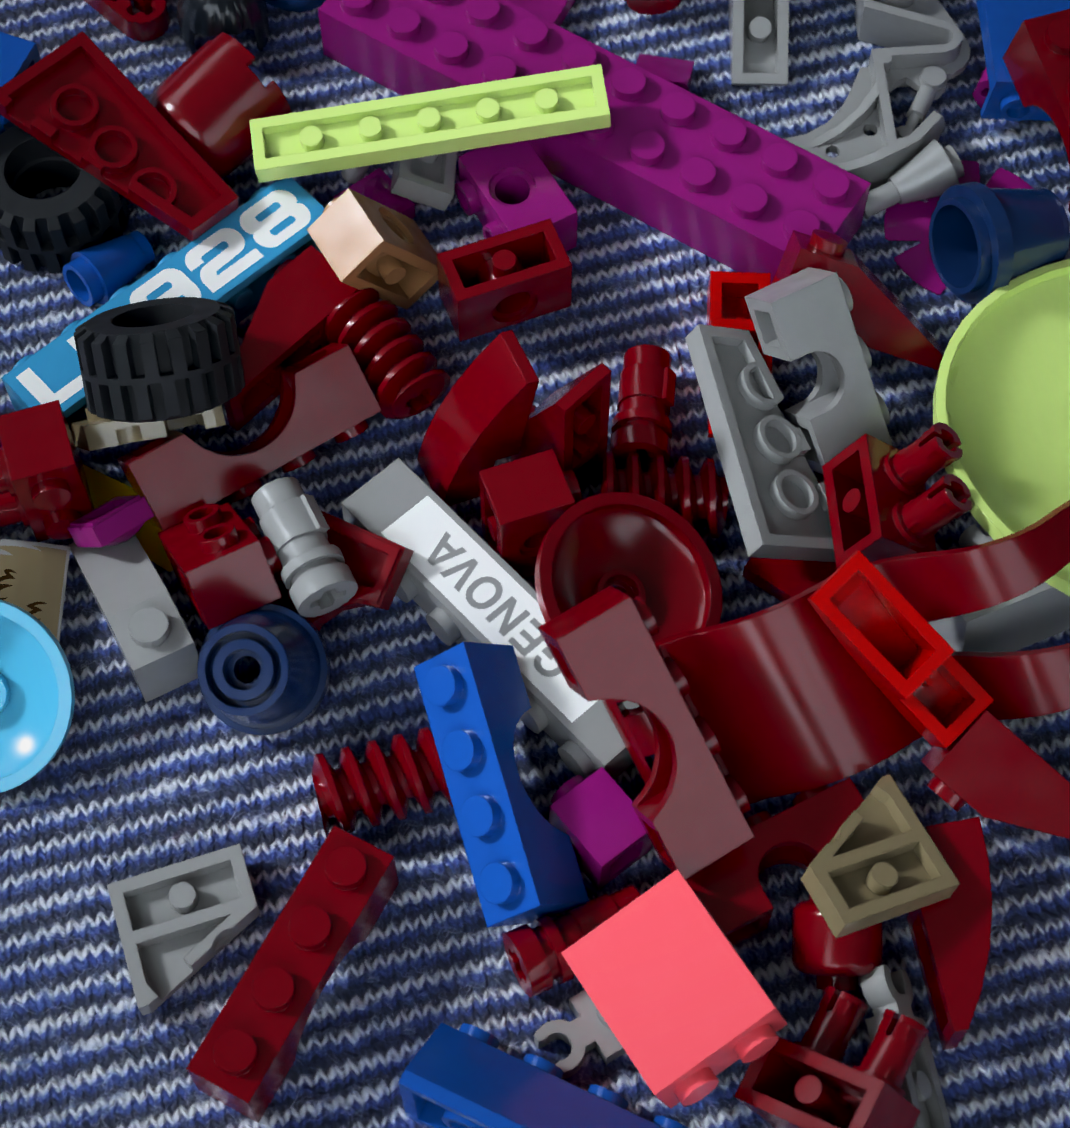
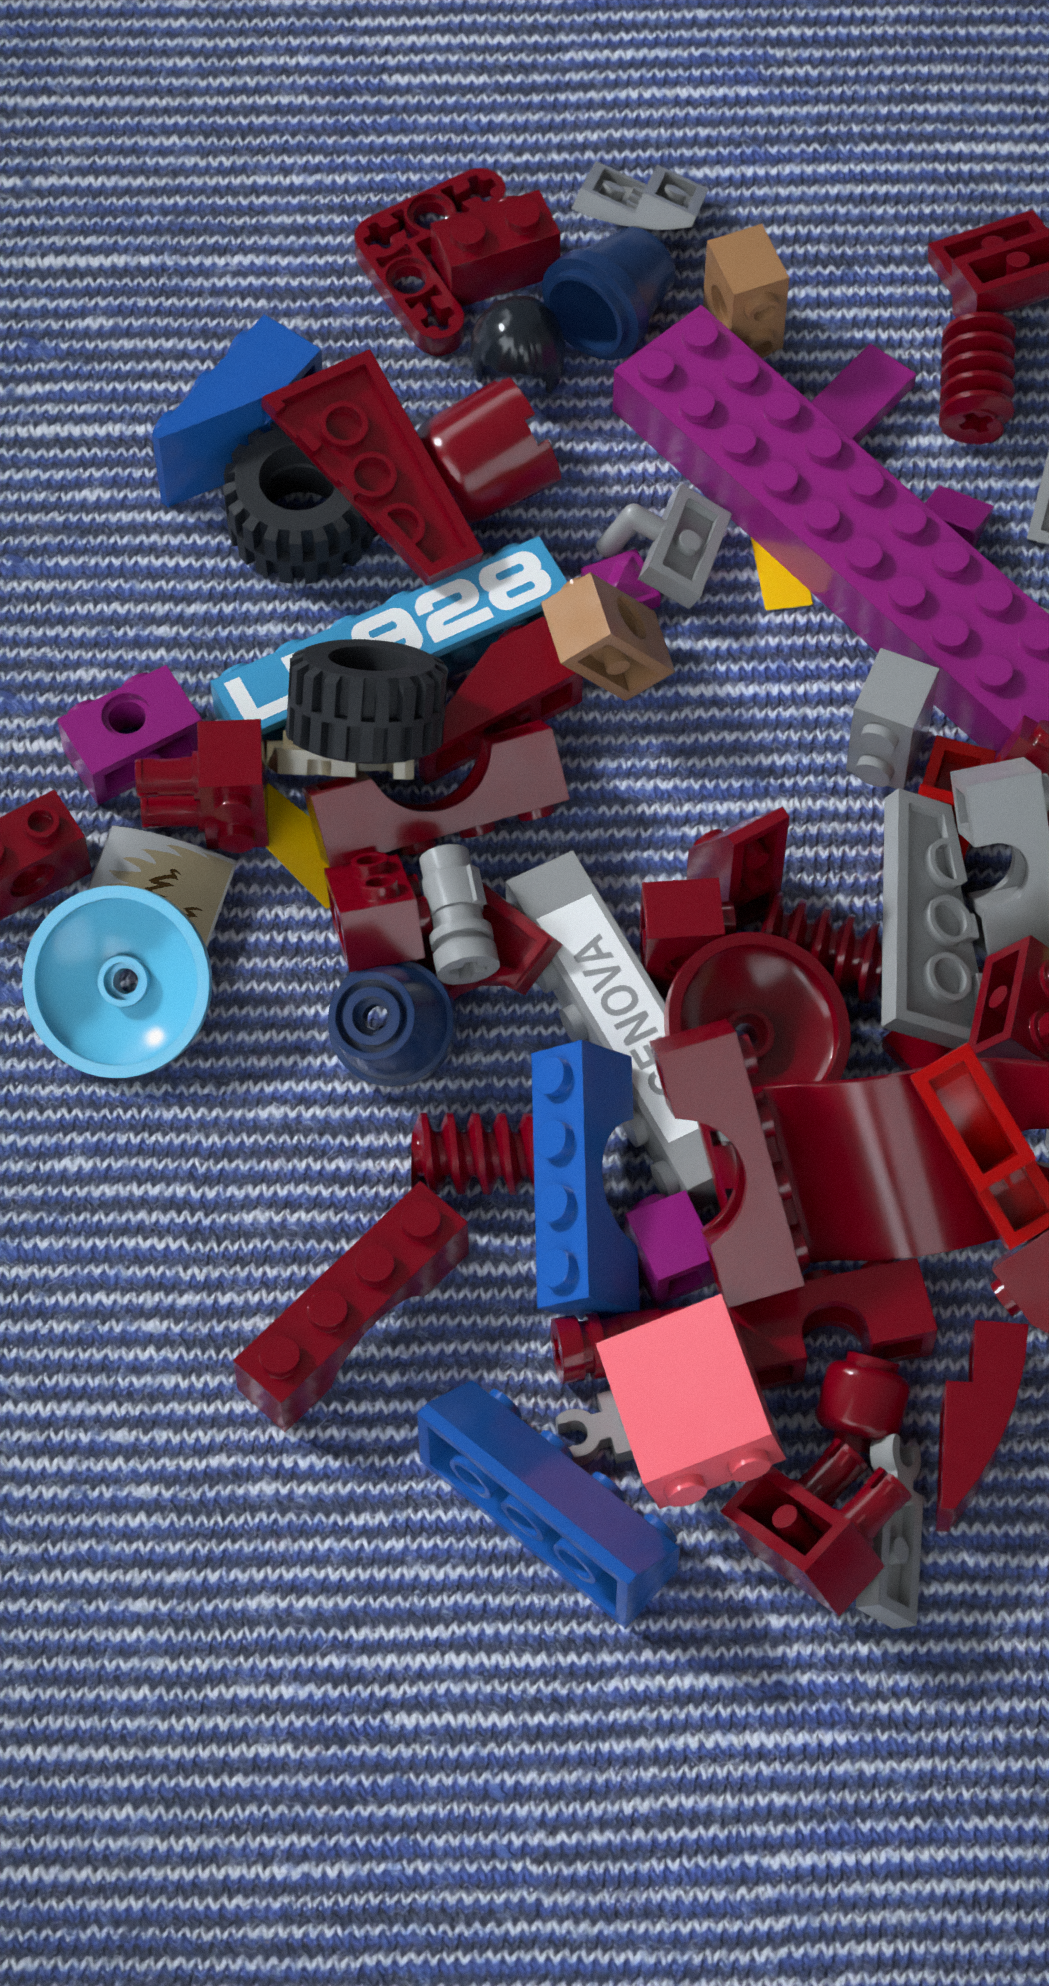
camera: 15 degrees right, 0 degrees up
blue cone [62,230,154,307] -> none
magenta tile [67,495,155,547] -> none
light grey slope [69,535,199,703] -> none
light grey wing [107,843,260,1016] -> none
yellowish green plate [249,64,611,183] -> none
dark red piece [324,288,450,419] -> none
dark red slope [417,330,539,506] -> none
dark red brick [437,219,572,342] -> none
magenta brick [454,140,578,251] -> none
dark red axle [609,344,676,471] -> none
dark tan wing [800,774,960,939] -> none
none -> light grey brick [845,648,940,790]

